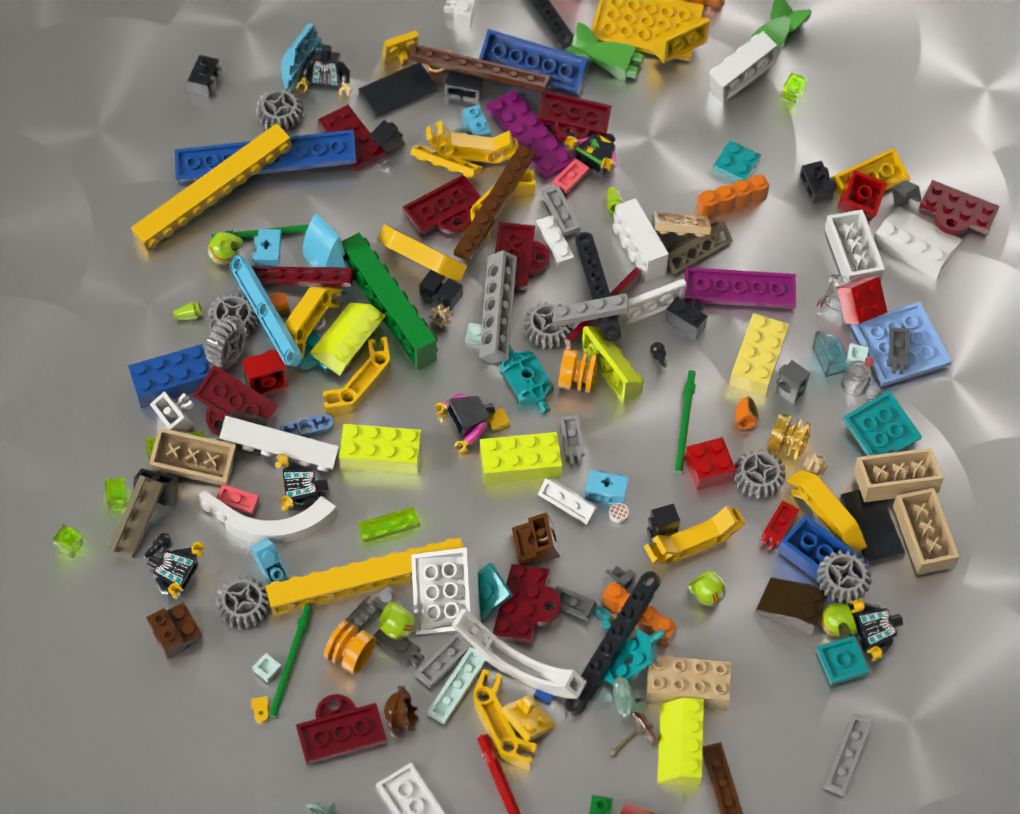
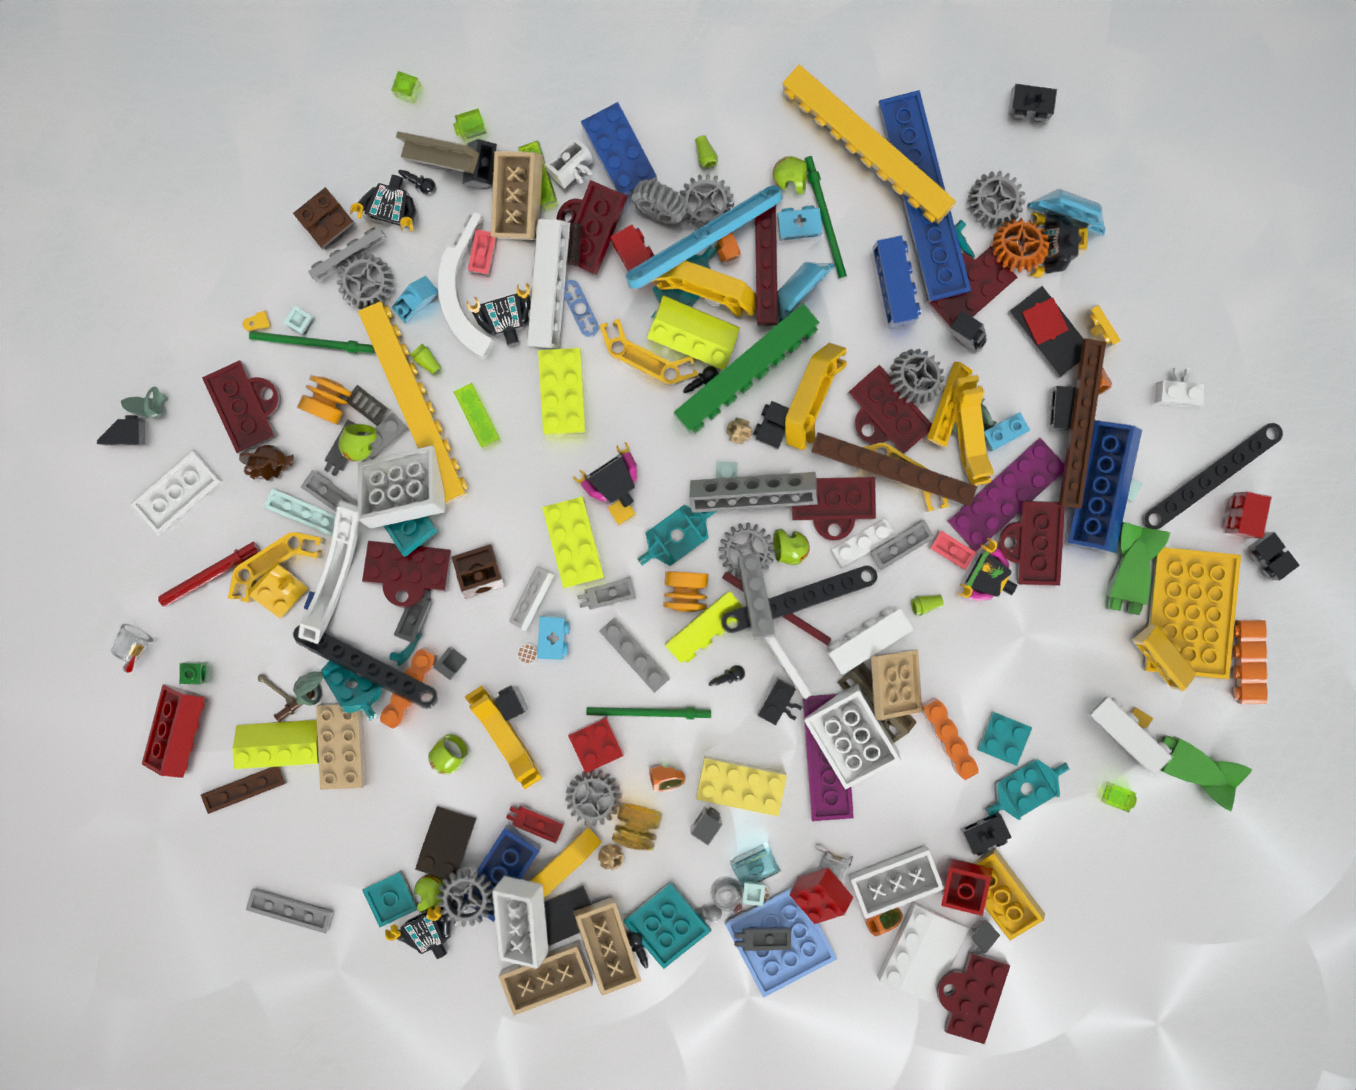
camera: 80 degrees right, 30 degrees up
none -> light grey plate [308,227,387,282]
none -> lime cone [410,343,441,374]
none -> white brick [492,876,549,969]
none -> light grey plate [599,617,670,693]
none -> black bar [683,366,719,393]
none -> lime helmet [773,529,810,565]
none -> white slope [804,683,901,790]
none -> rock [866,908,903,936]
none -> blue brick [872,235,921,329]
none -> light grey gear [888,349,945,405]
none -> teal plate [986,759,1070,820]
none -> orange gear [992,217,1049,273]
none -> red piece [1022,298,1069,345]

